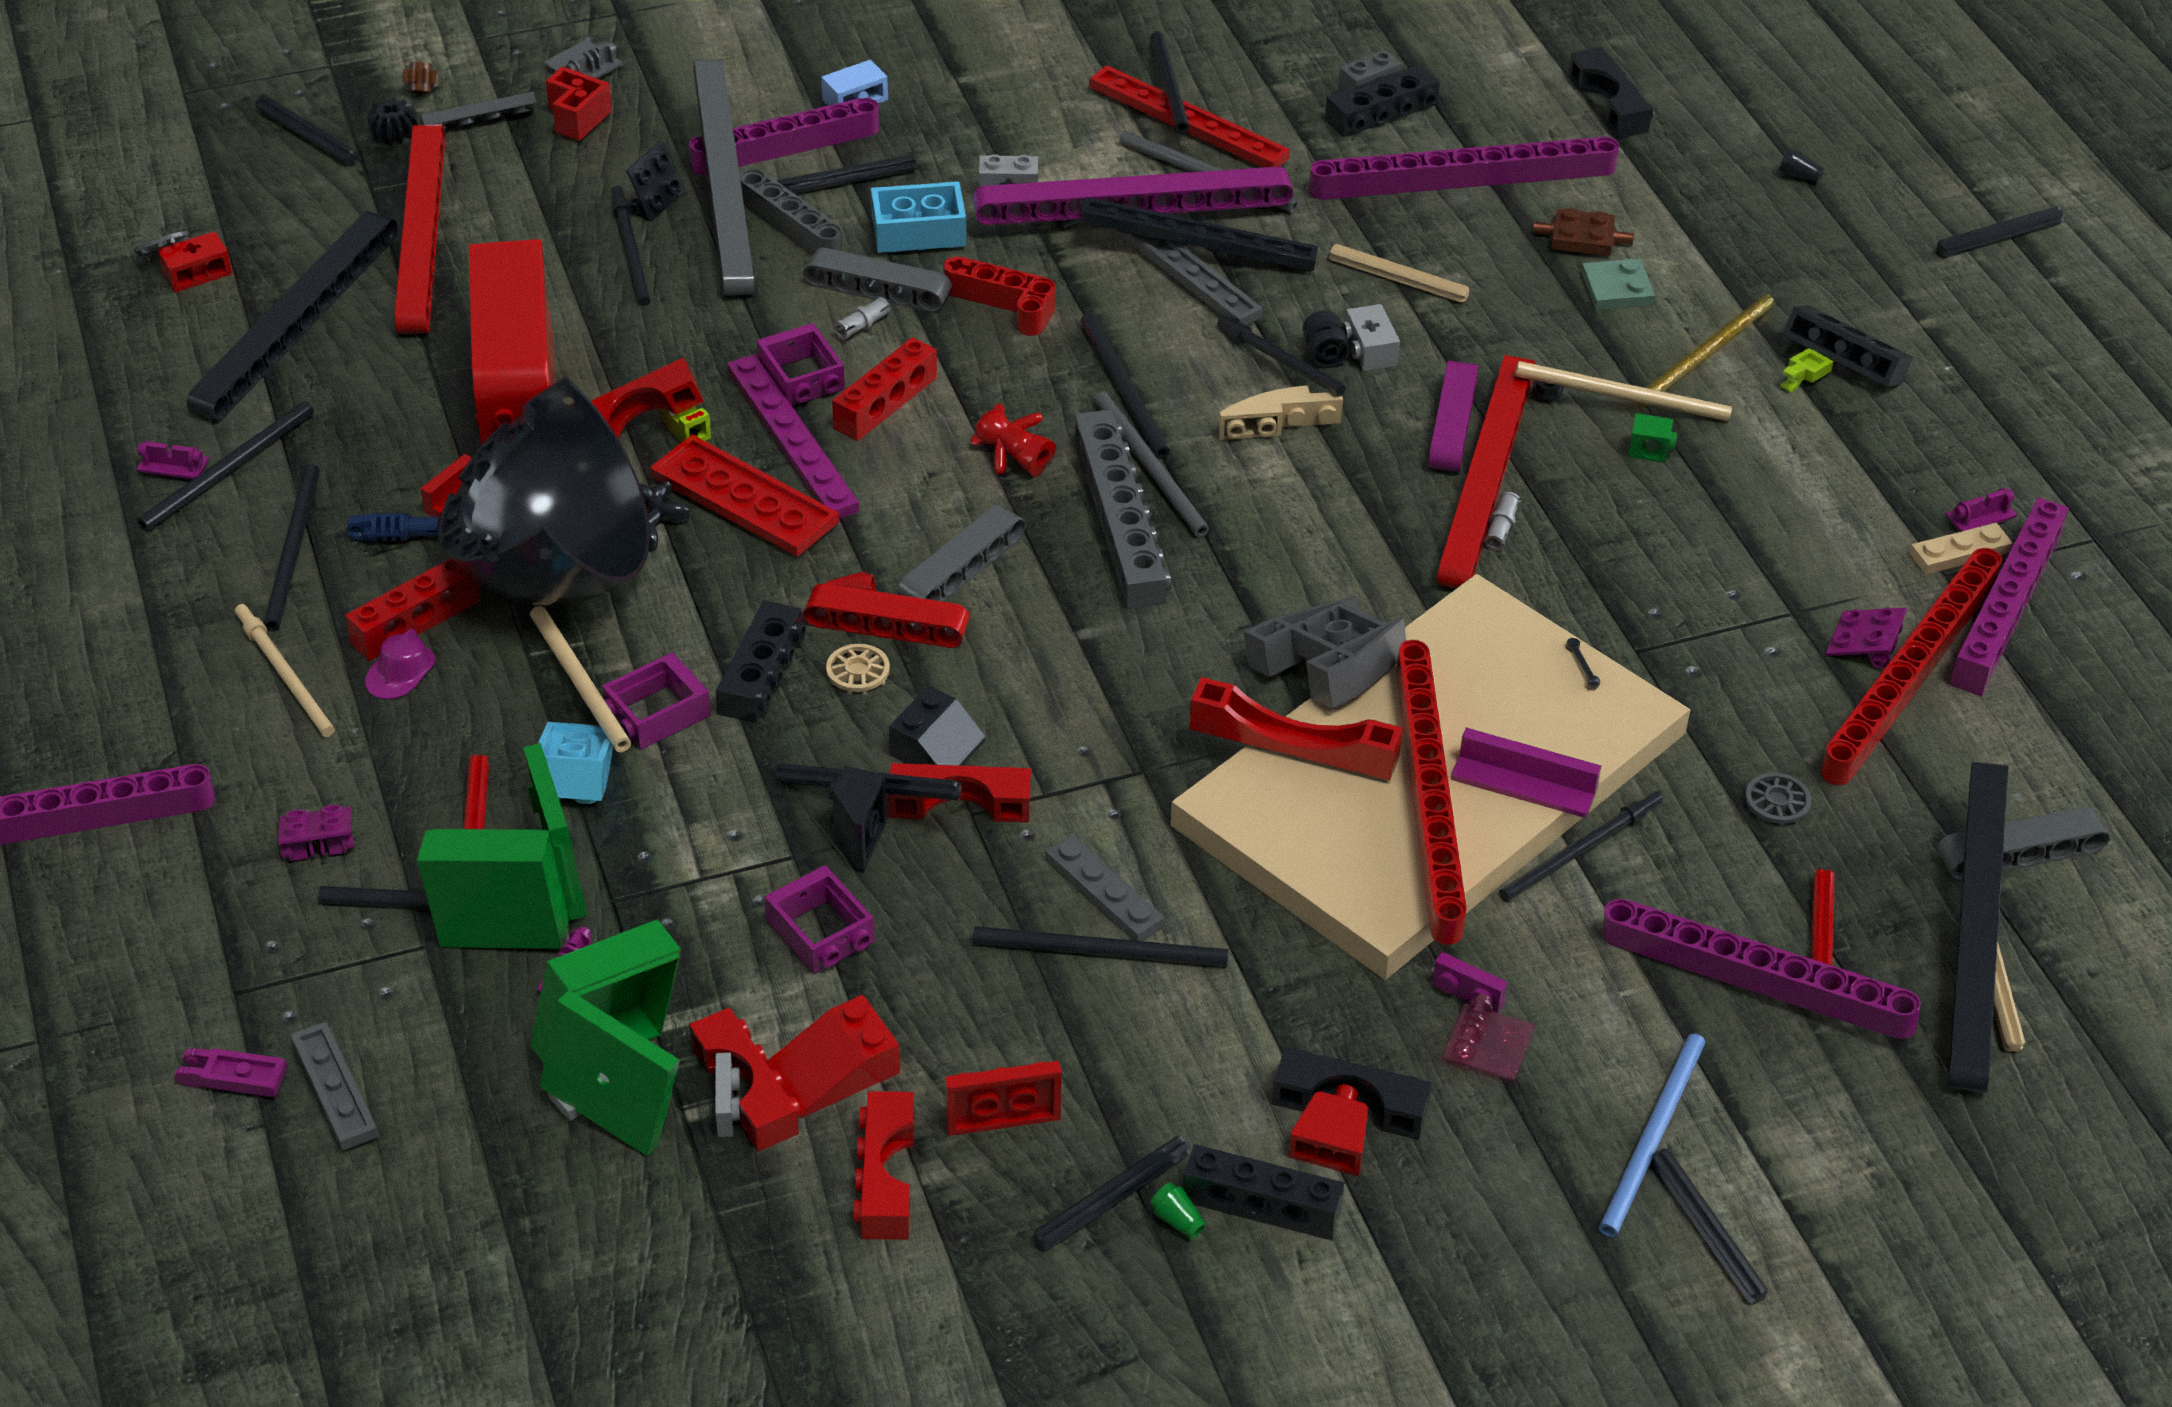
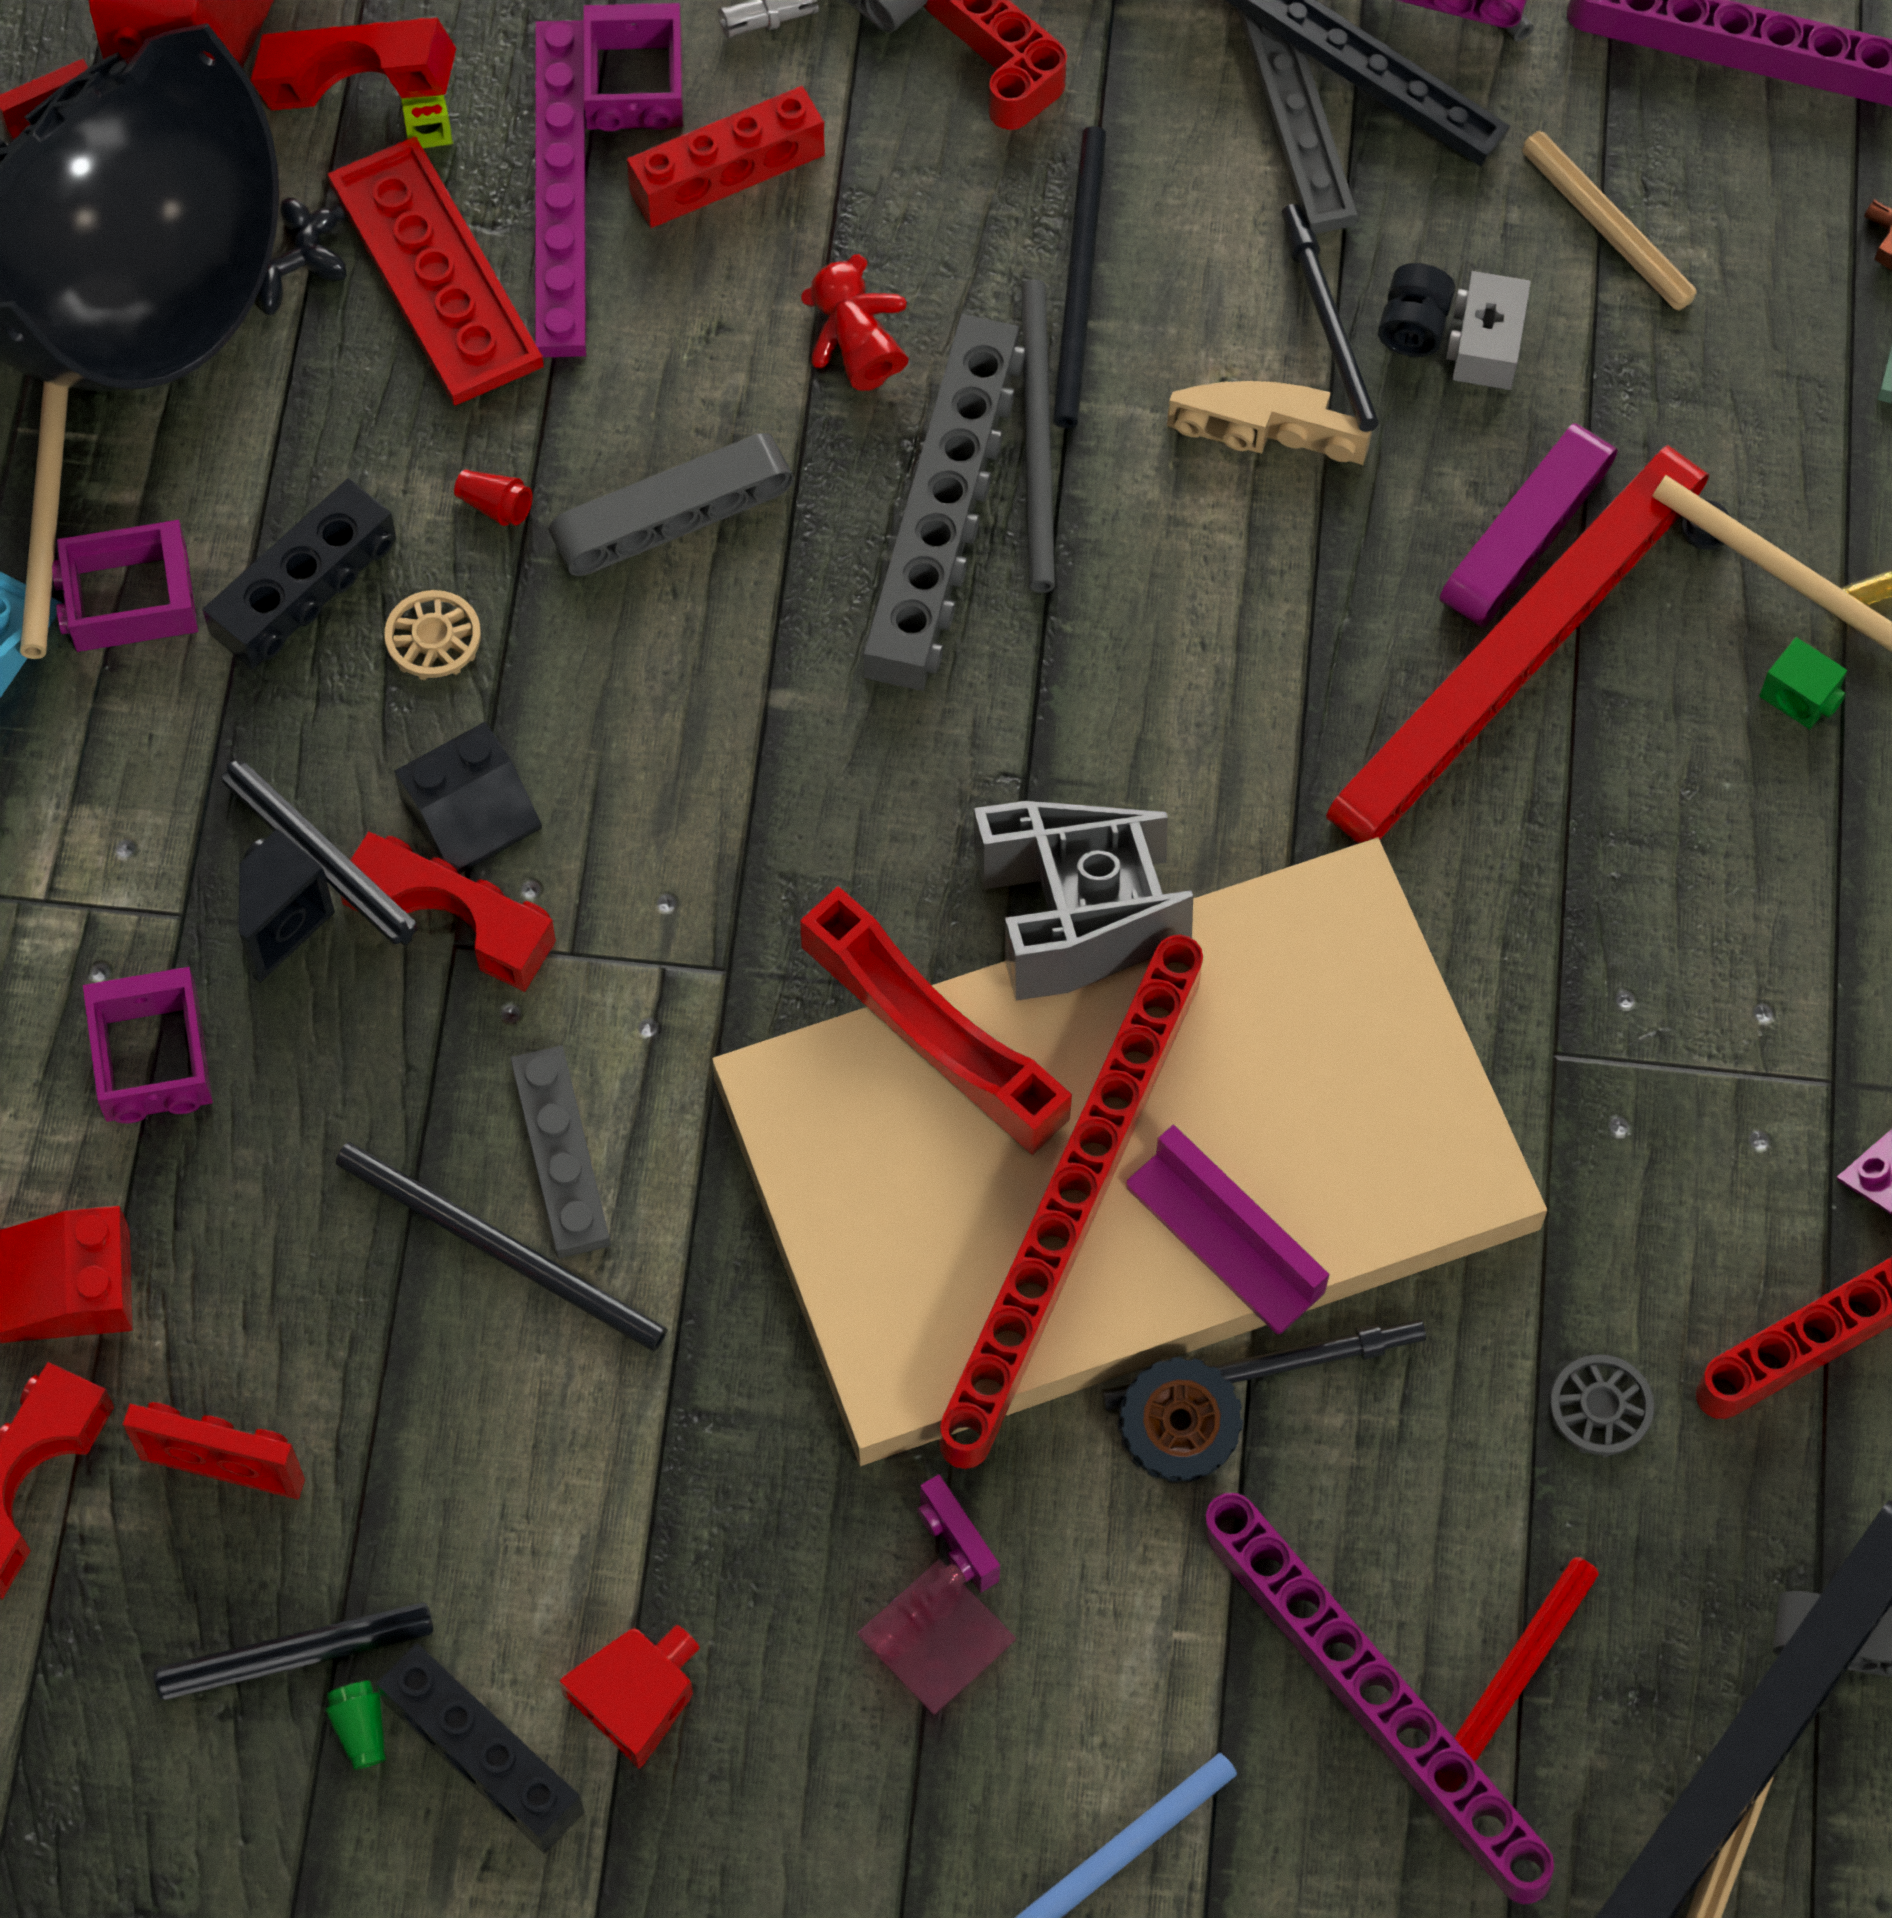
camera: 25 degrees right, 20 degrees up
red beam [803,583,970,648] -> none
black arch [1272,1047,1432,1140] -> none
light grey pin [1484,492,1521,551] -> none
black hinge [1566,638,1601,689] -> none
none -> black wheel [1117,1357,1243,1483]

